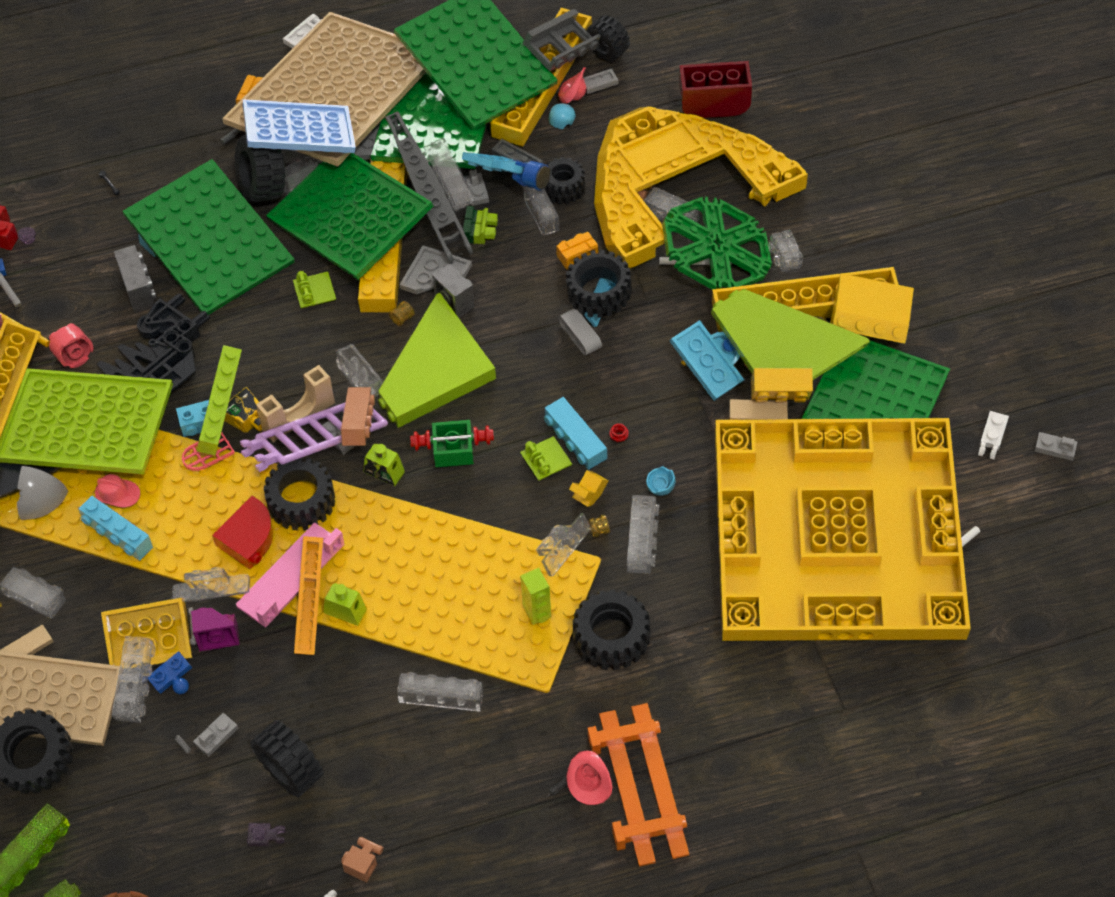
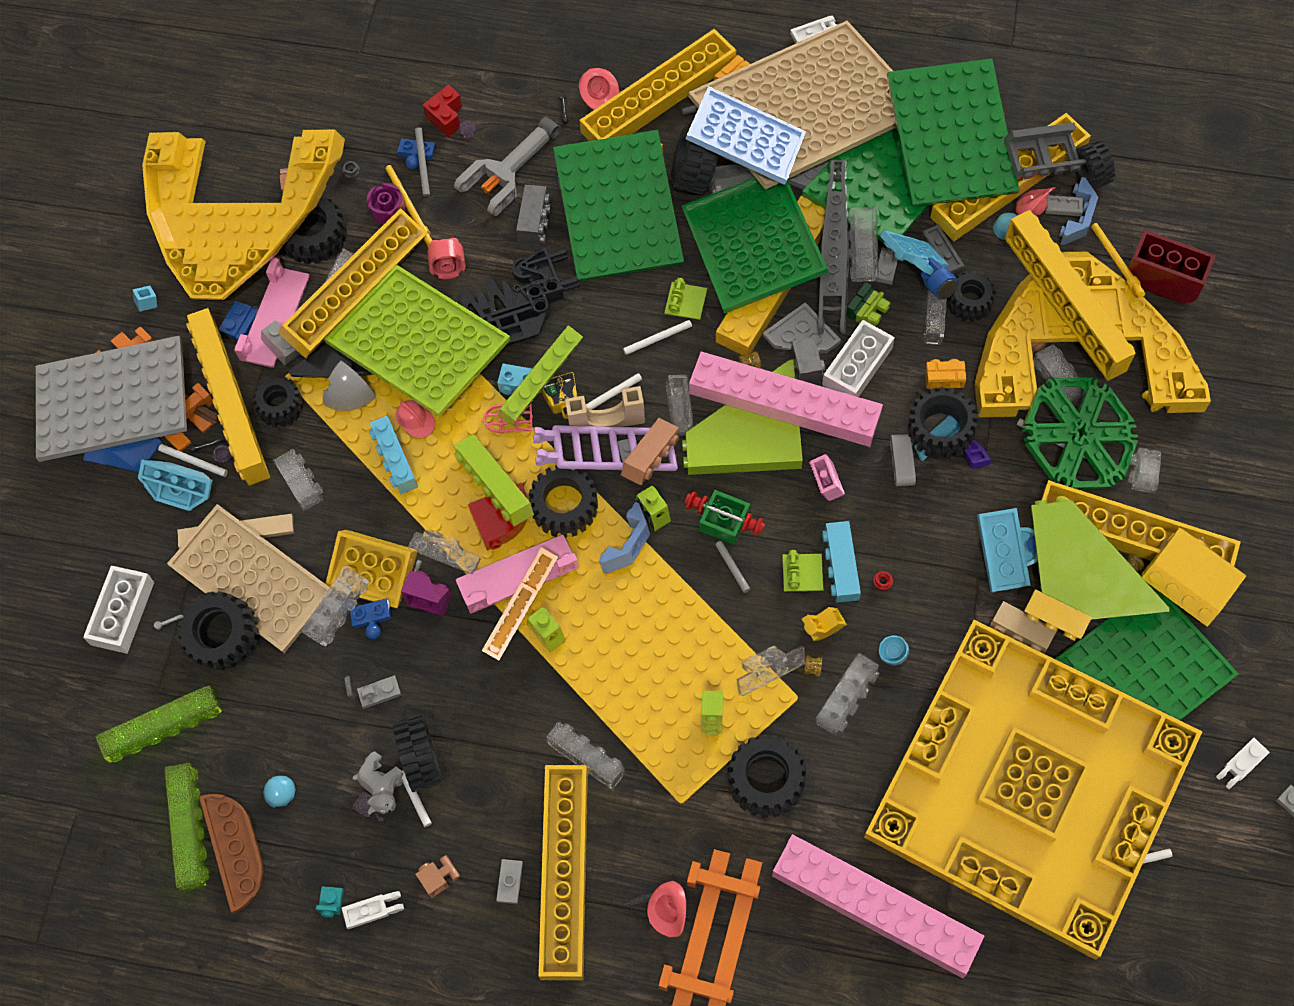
camera: 30 degrees right, 10 degrees up
none -> medium azure hair [263,776,296,808]
none -> light grey animal [353,751,403,815]
none -> white bar [401,770,432,827]
none -> light grey piece [454,117,561,216]
none -> lime brick [454,434,534,526]
none -> light grey plate [496,859,523,904]
none -> yellow brick [539,765,588,980]
none -> coral hat [579,68,619,110]
none -> yellow brick [580,29,736,141]
none -> white bar [586,373,642,409]
none -> medium blue slope [599,502,650,574]
none -> white bar [623,320,692,355]
none -> bright pink brick [689,352,883,447]
none -> light grey bar [715,541,750,593]
none -> bright pink brick [772,834,984,978]
none -> bright pink brick [810,454,845,501]
none -> white brick [822,320,895,397]
none -> dark purple plate [965,439,991,469]
none -> yellow brick [1005,210,1136,381]
none -> medium blue slope [1059,177,1098,245]
none -> yellow bar [1091,223,1145,298]

